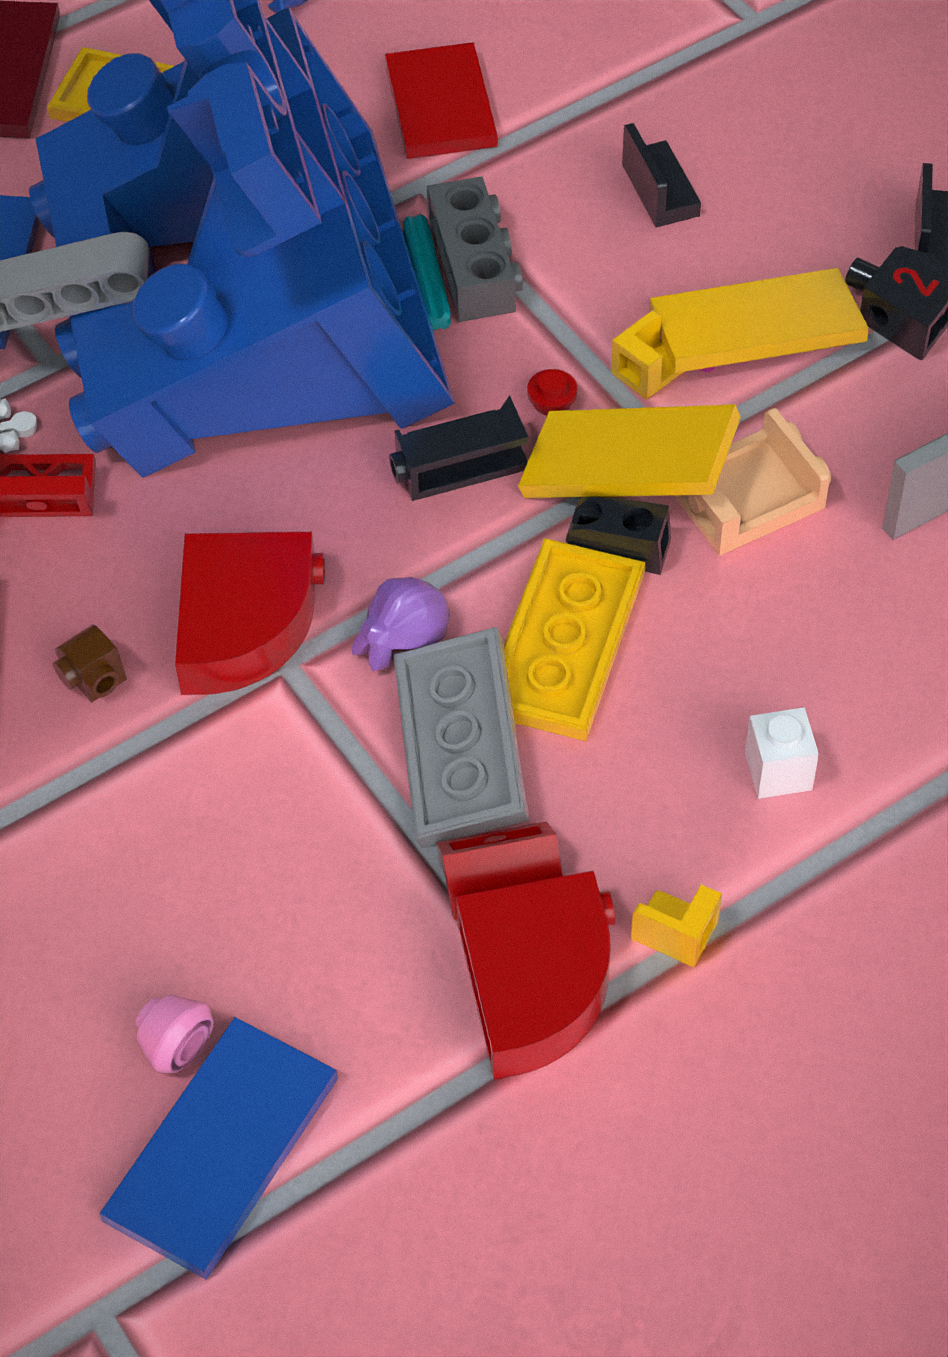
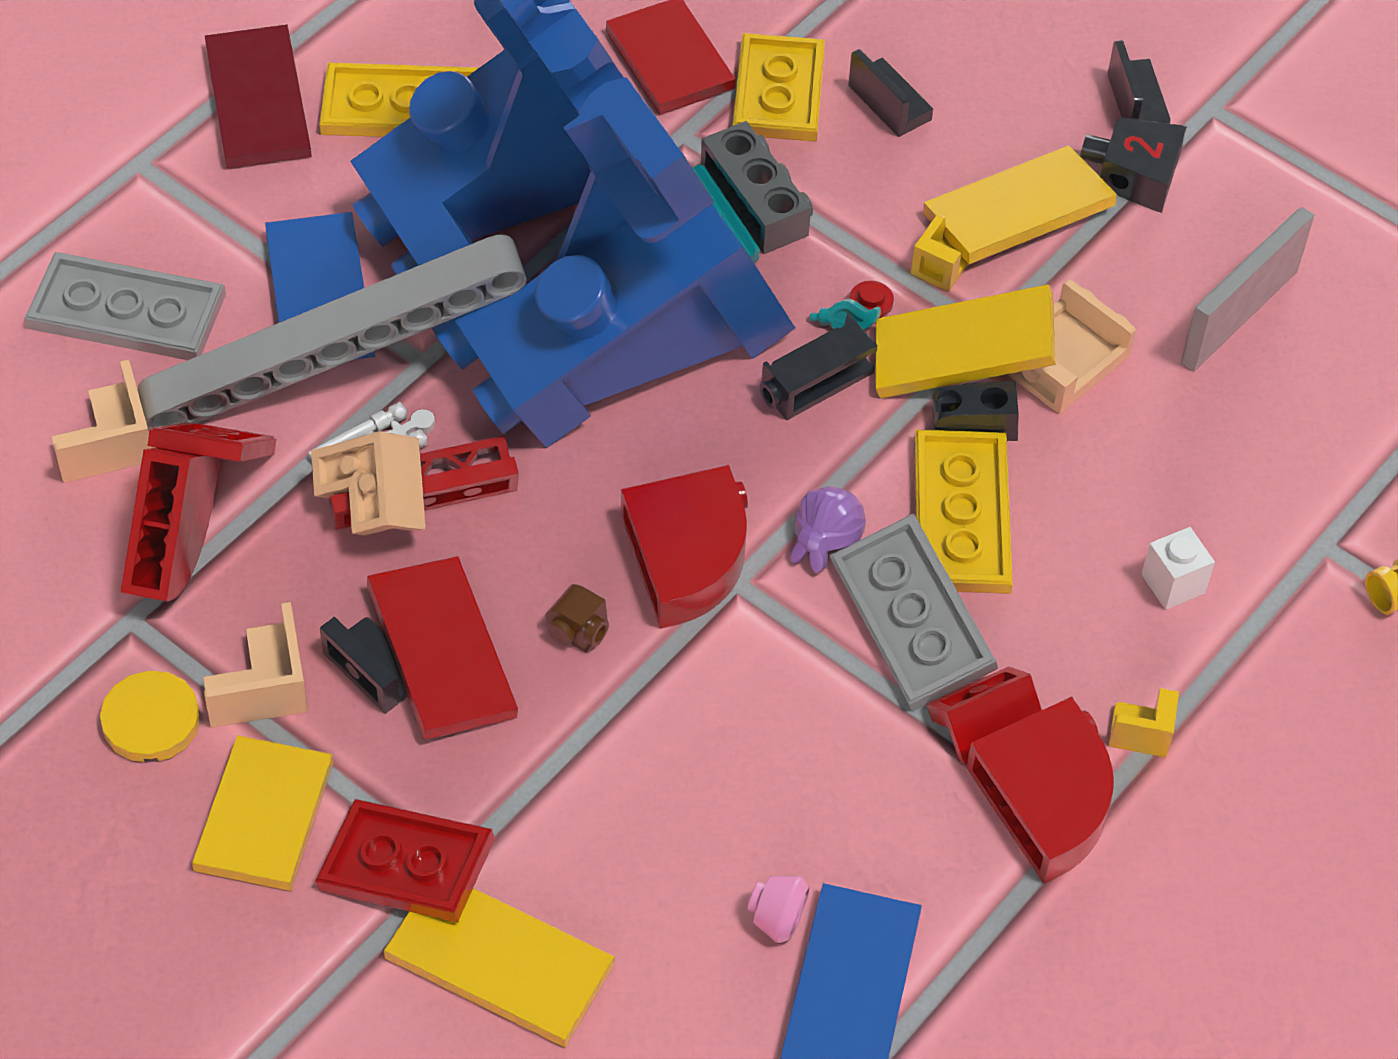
camera: 20 degrees left, 0 degrees up
none -> yellow tile [733,33,825,142]
none -> teal piece [810,299,881,330]

